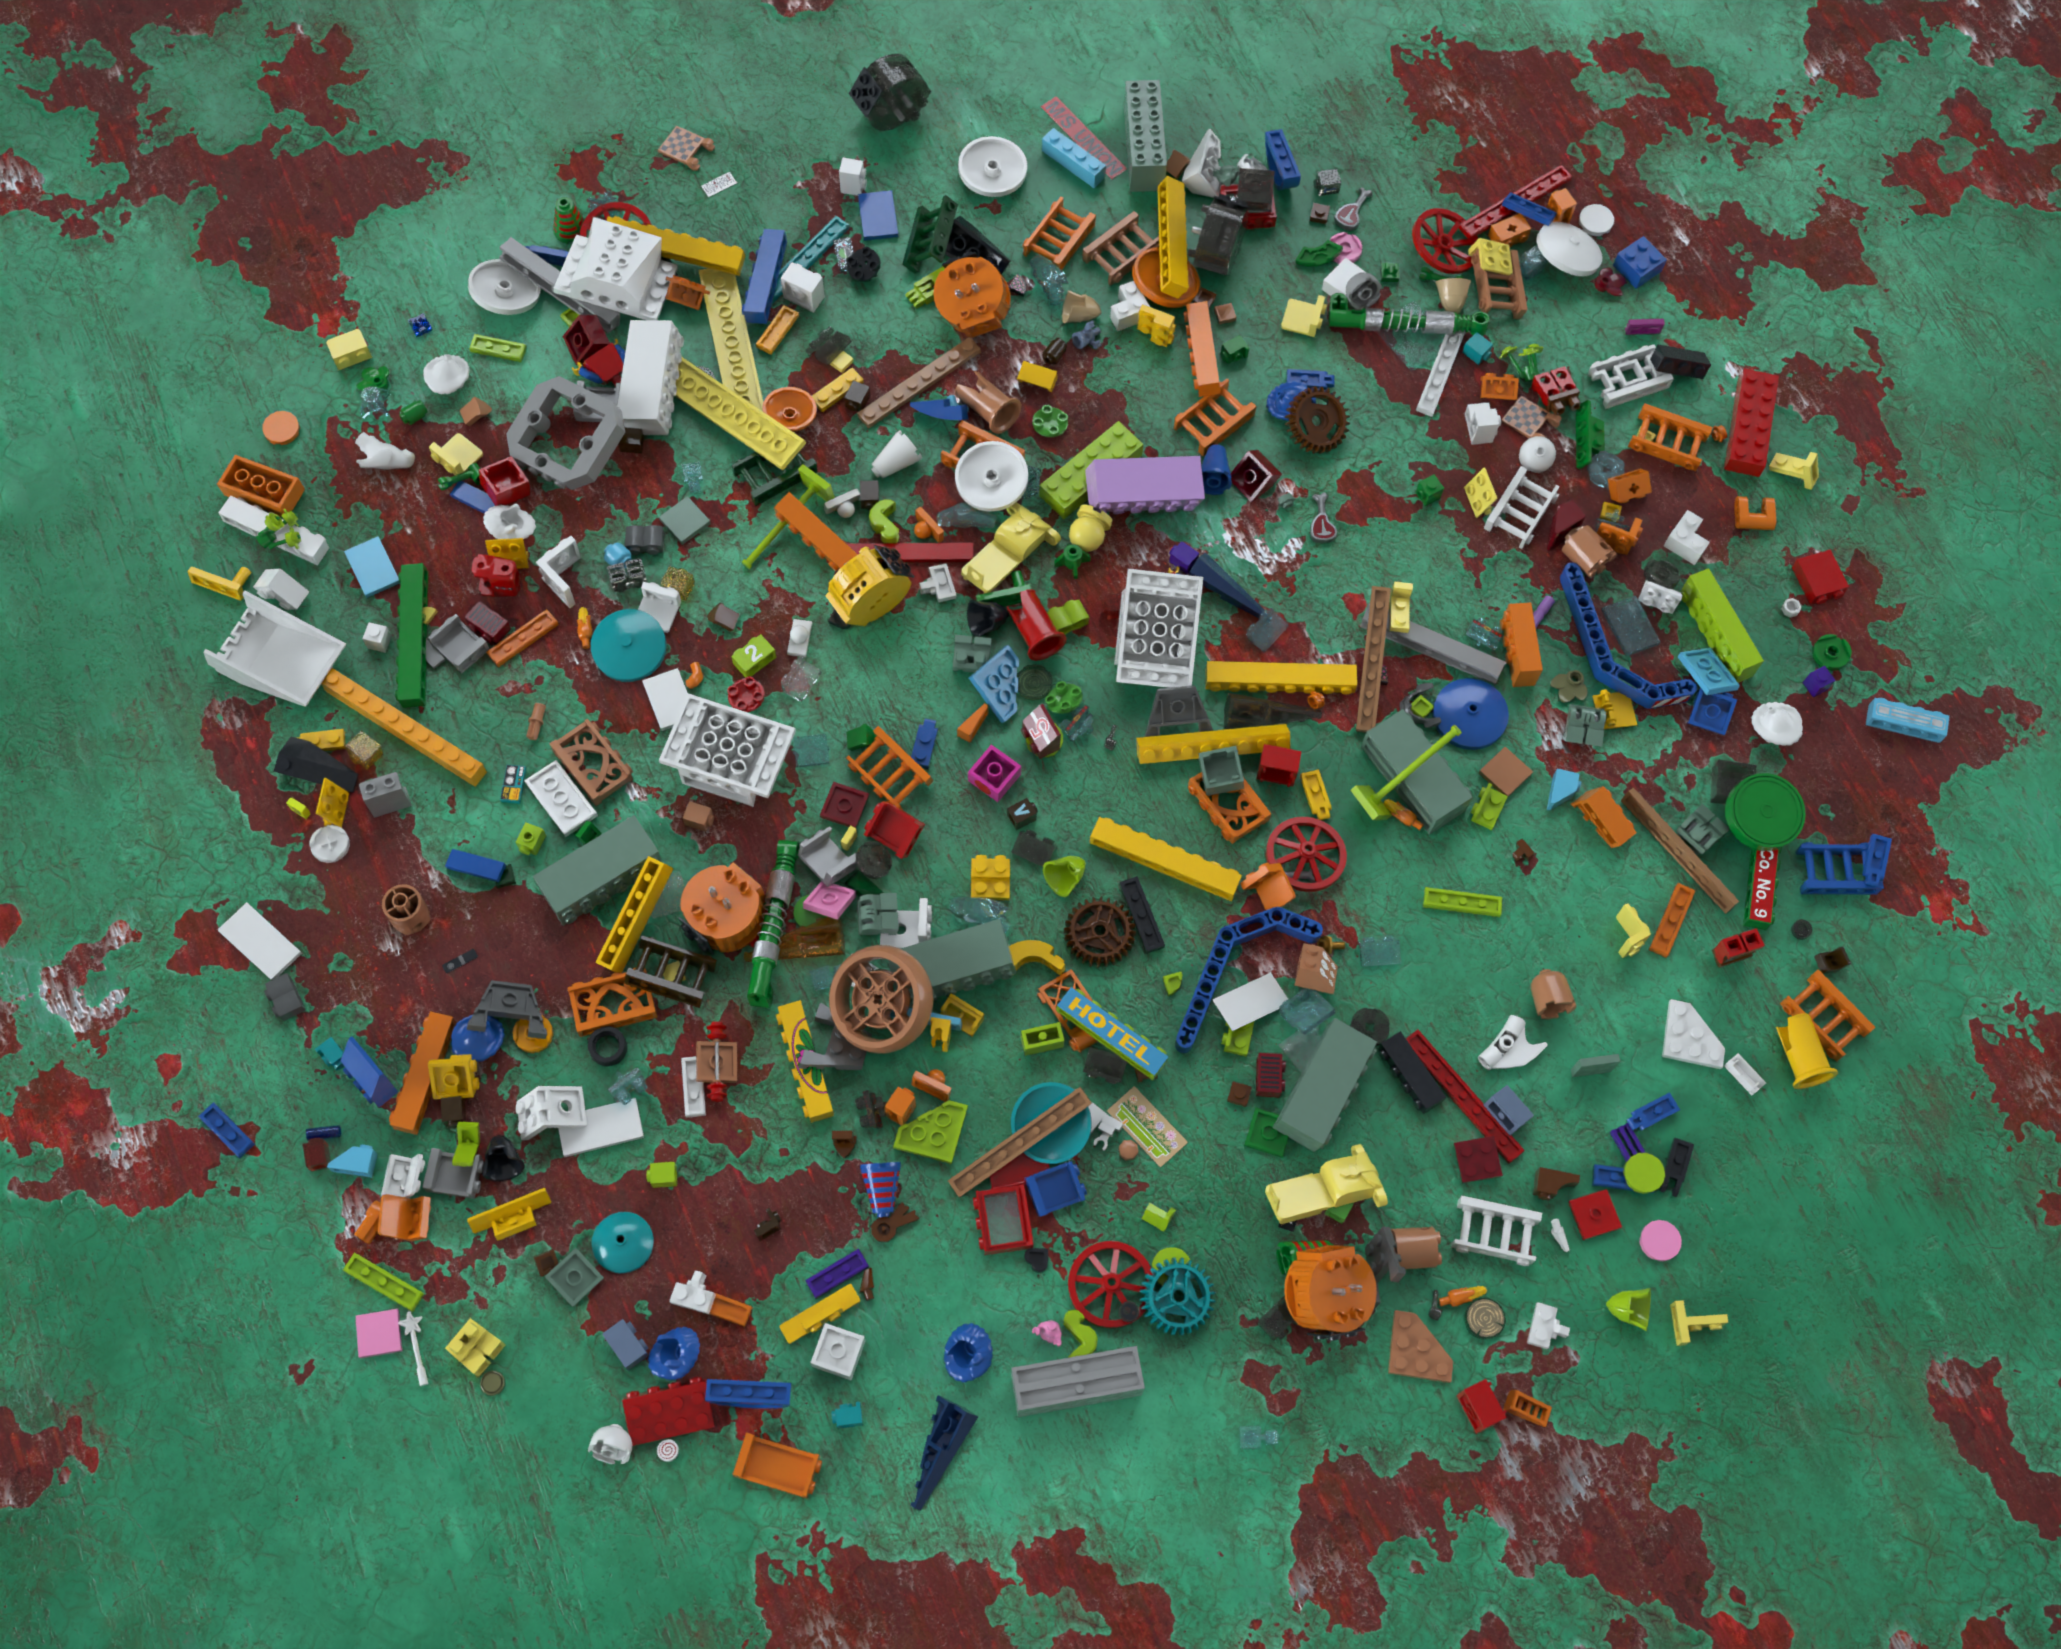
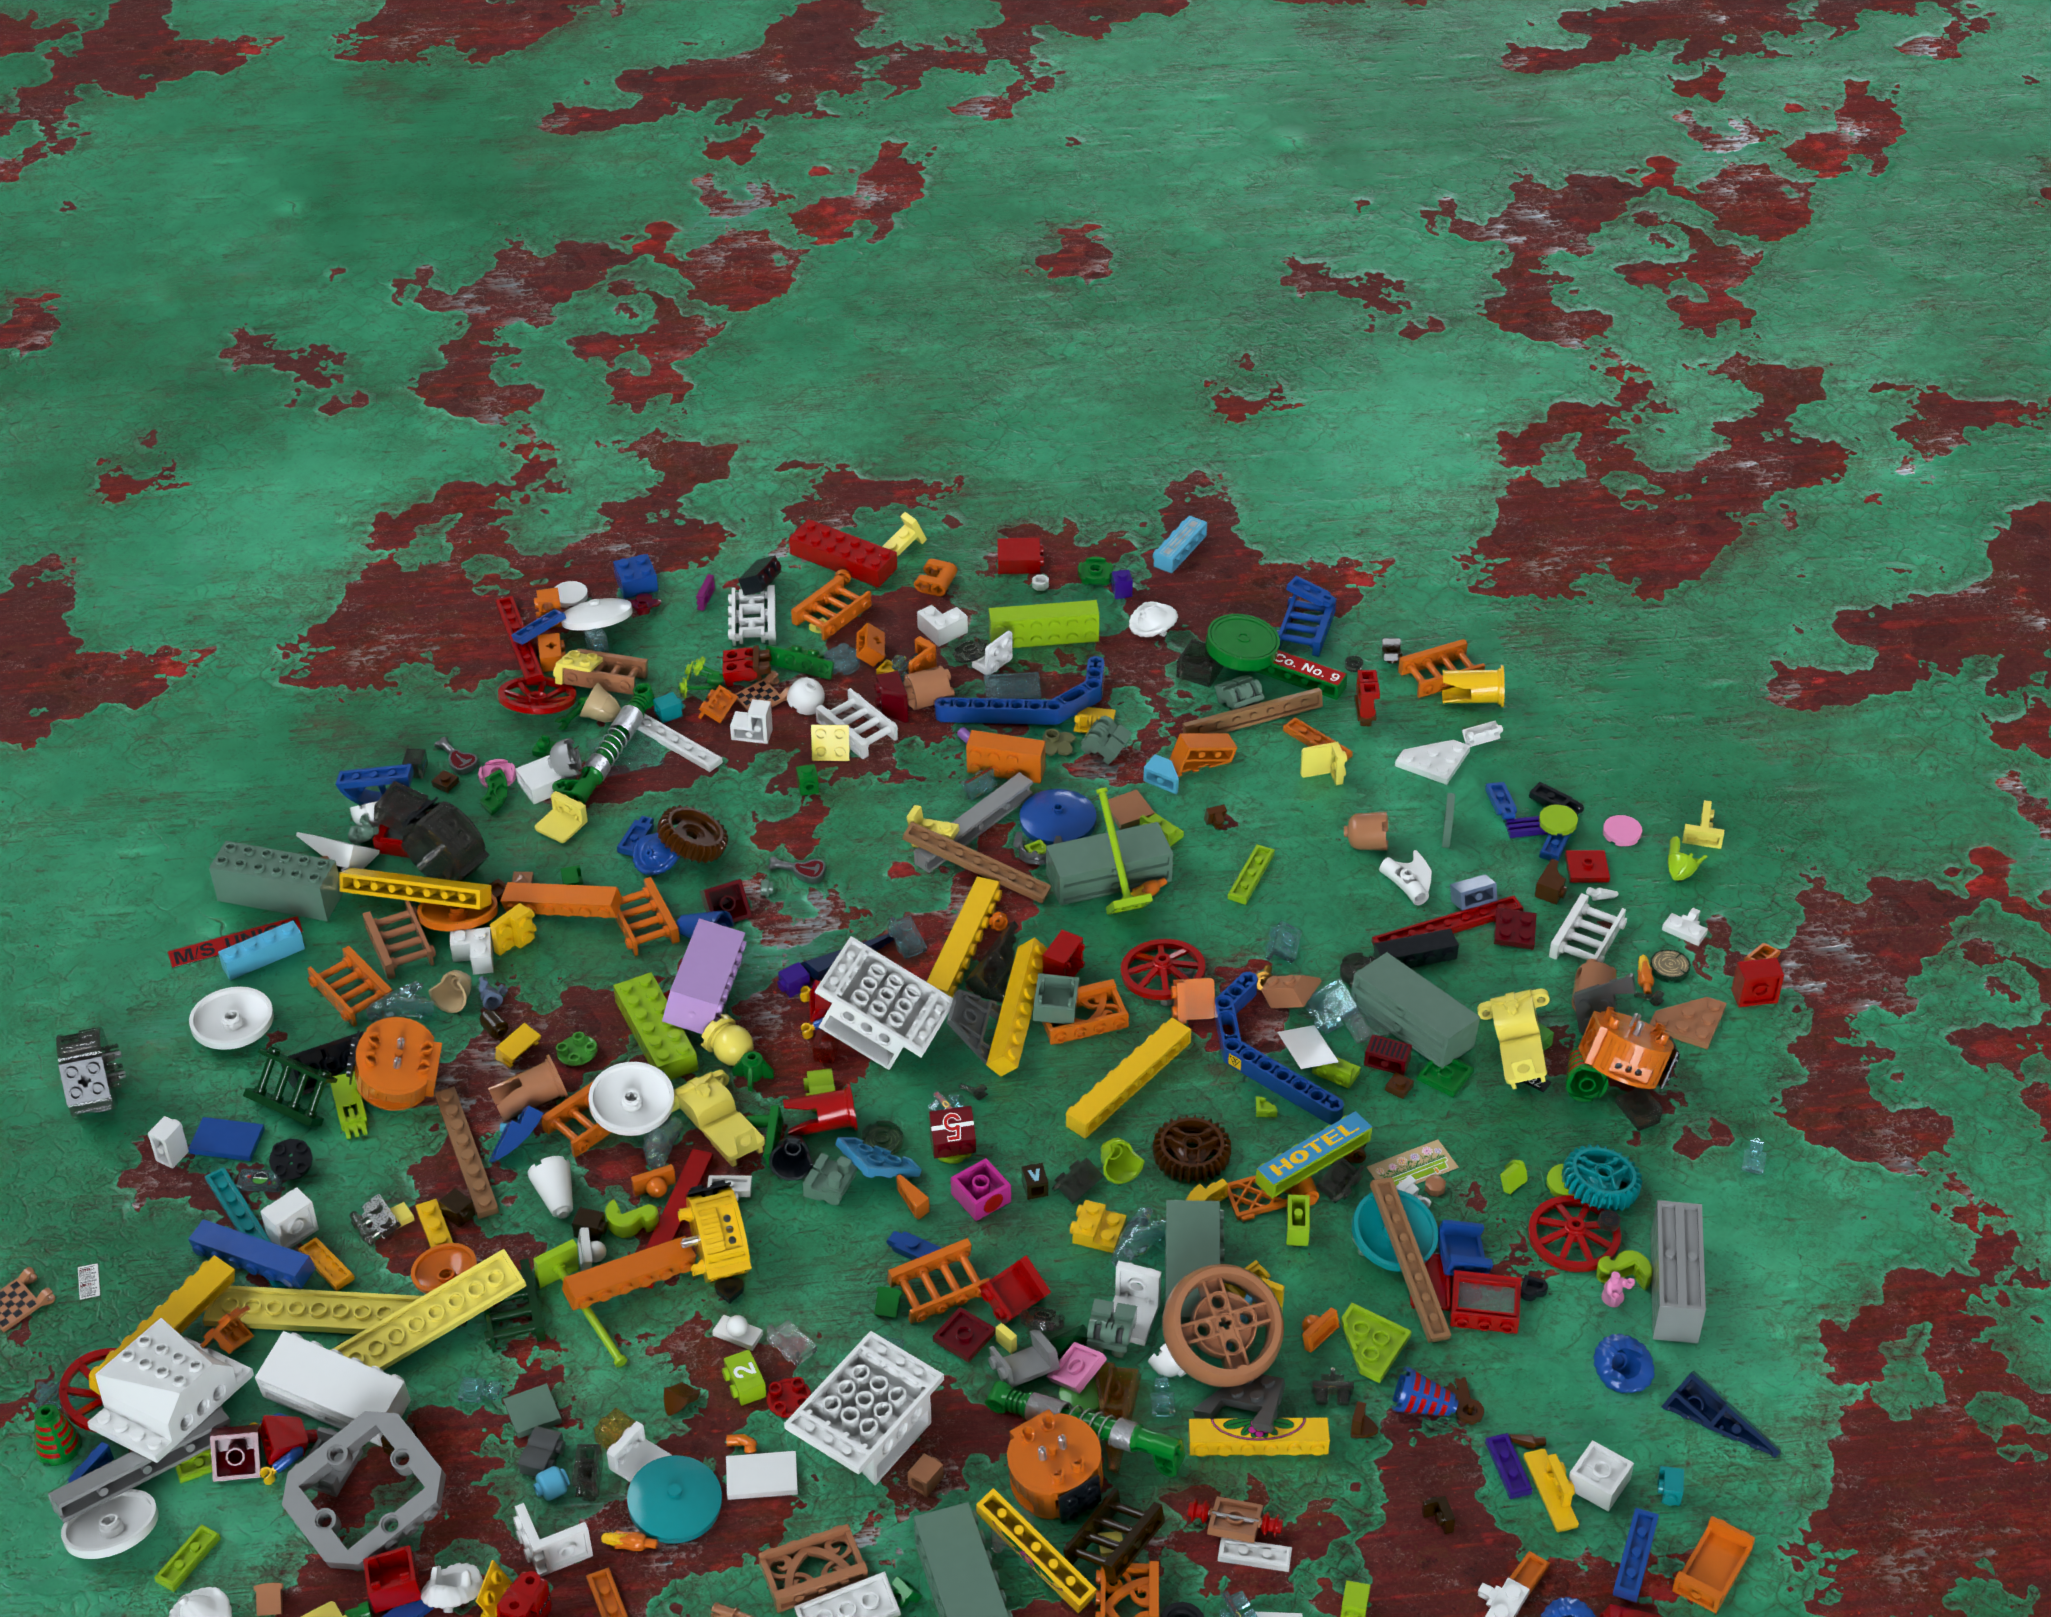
camera: 70 degrees left, 25 degrees down
orange brick [885,1087,916,1126] -> none
bright green dish [1045,681,1083,714] -> none
black plate [1119,876,1165,954] -> none
yellow hinge [1300,769,1332,820] -> none
medium azure tile [1678,647,1740,695] -> none
blue plate [1687,688,1737,735] -> none

